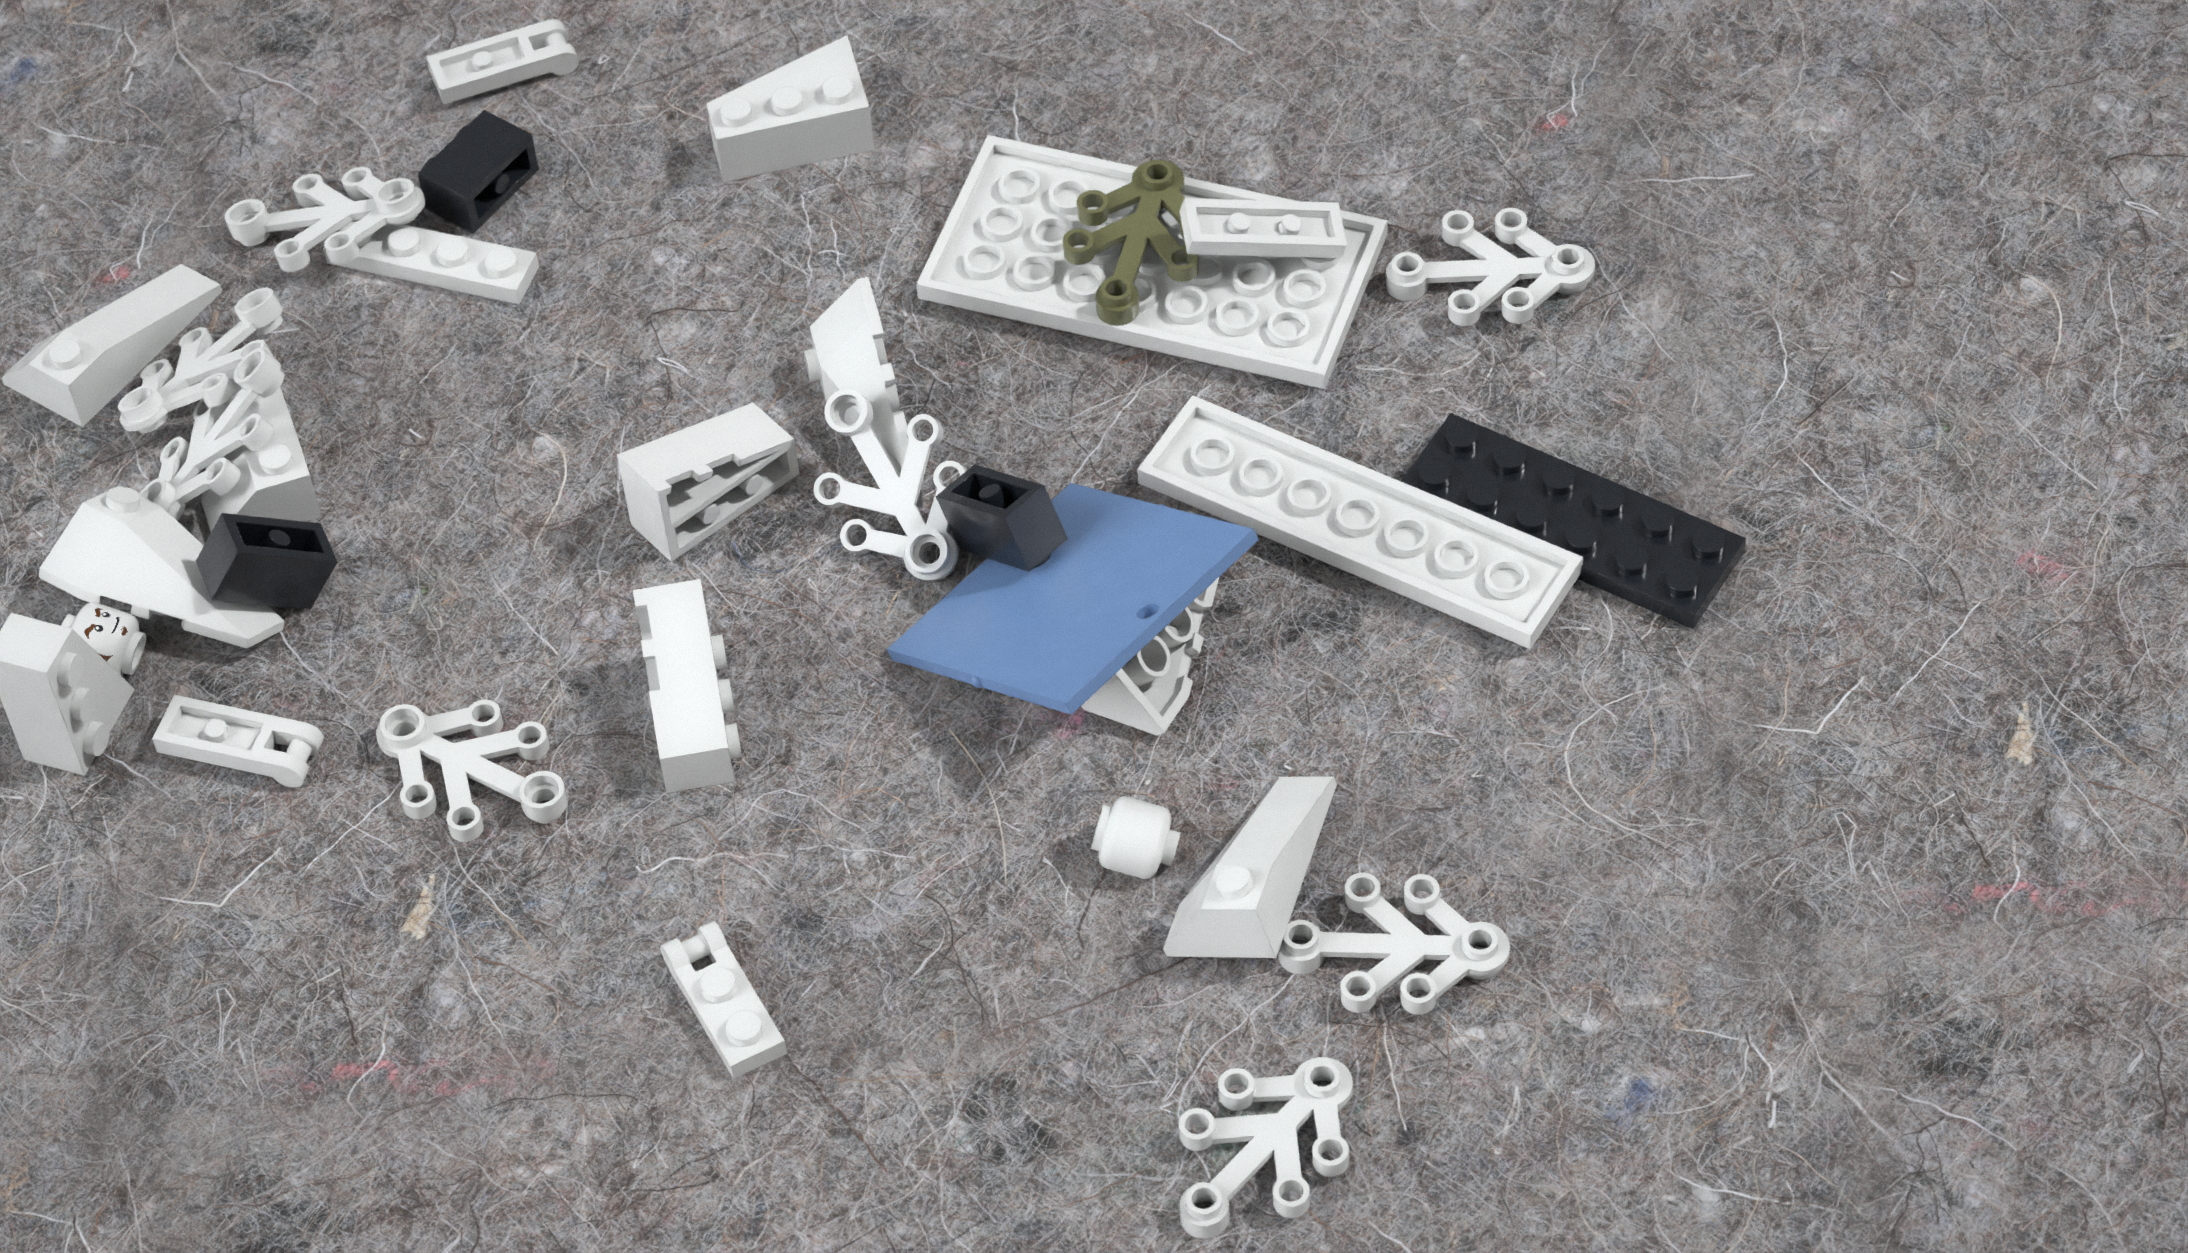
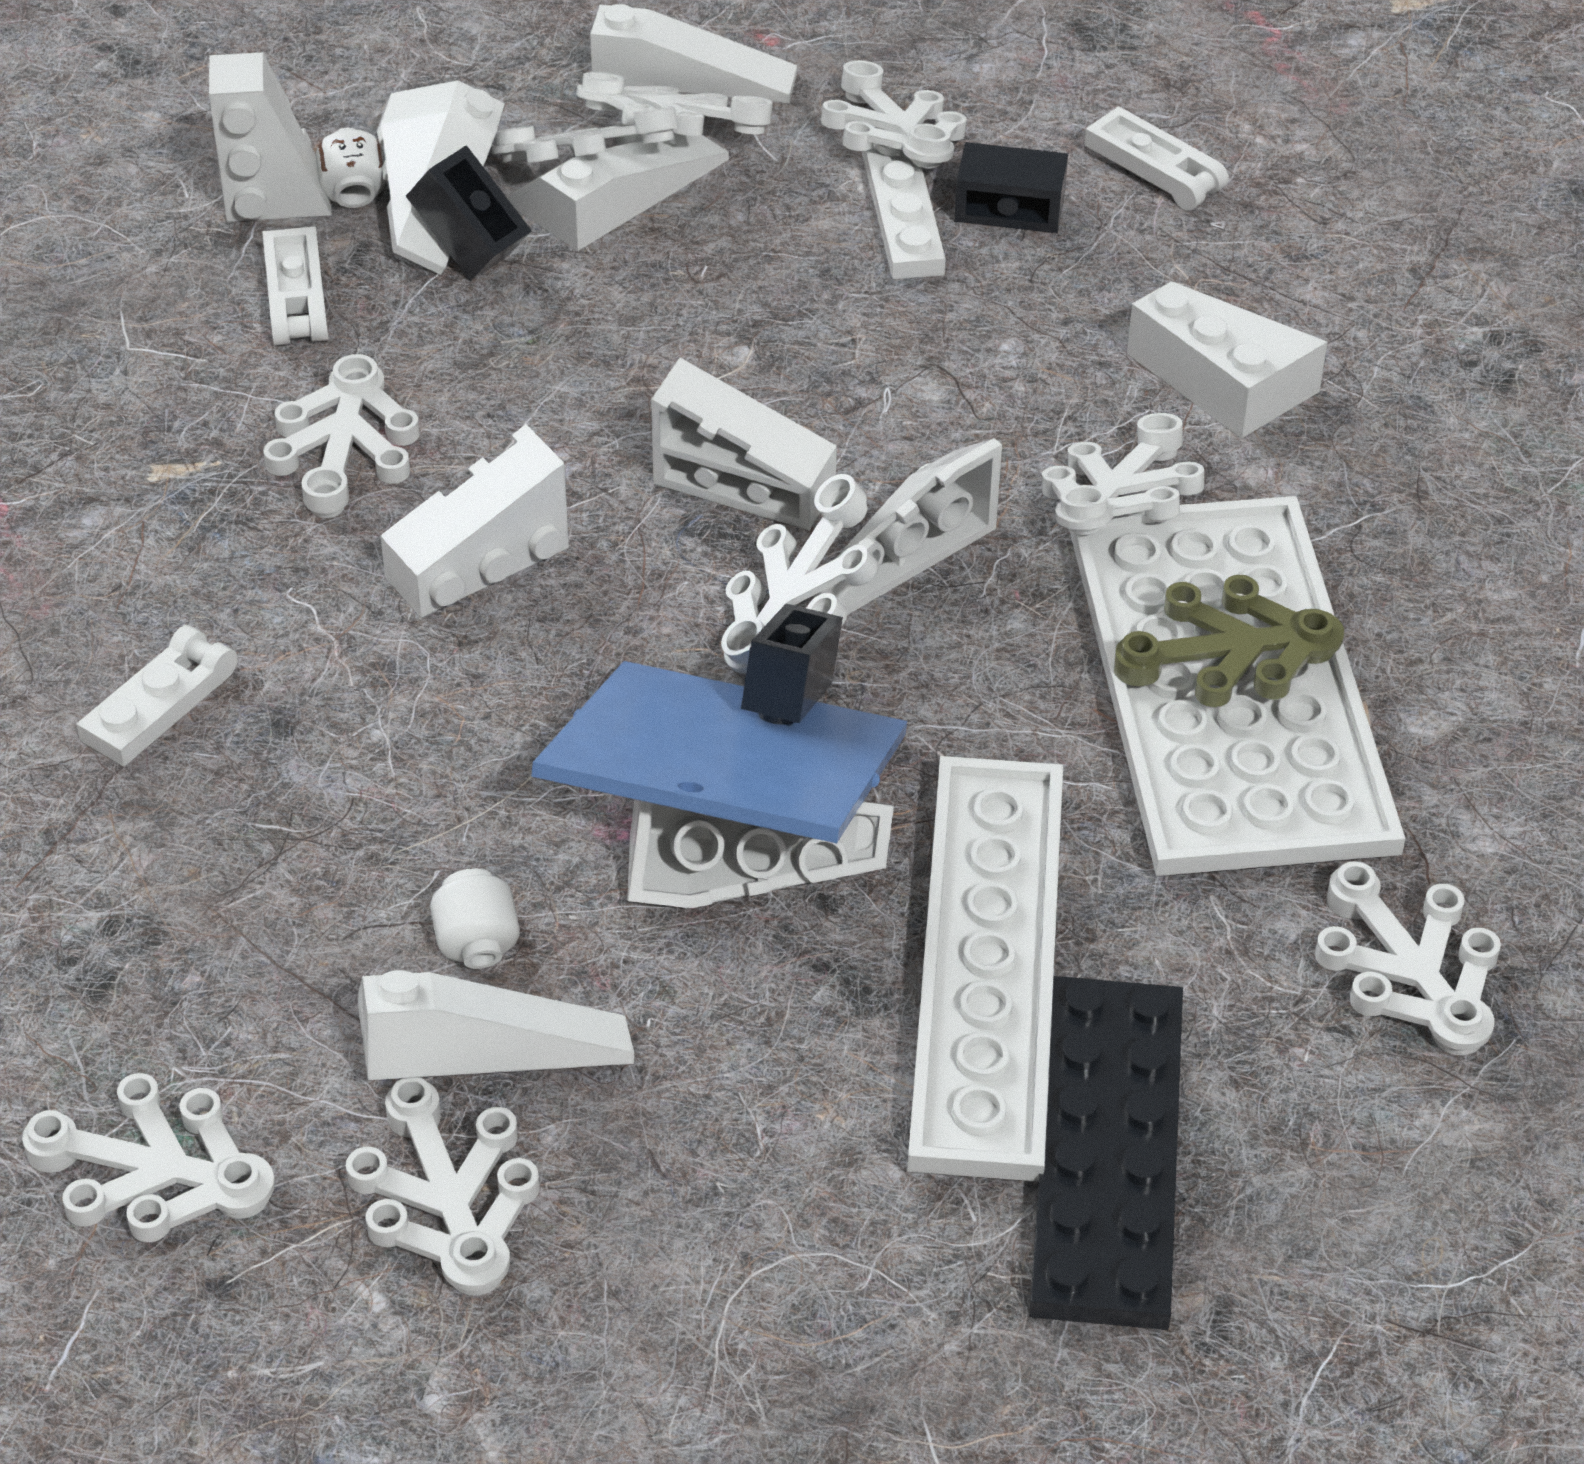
camera: 60 degrees right, 5 degrees down
white plate [1179,198,1347,258] -> none
none -> white plant [1042,413,1204,535]

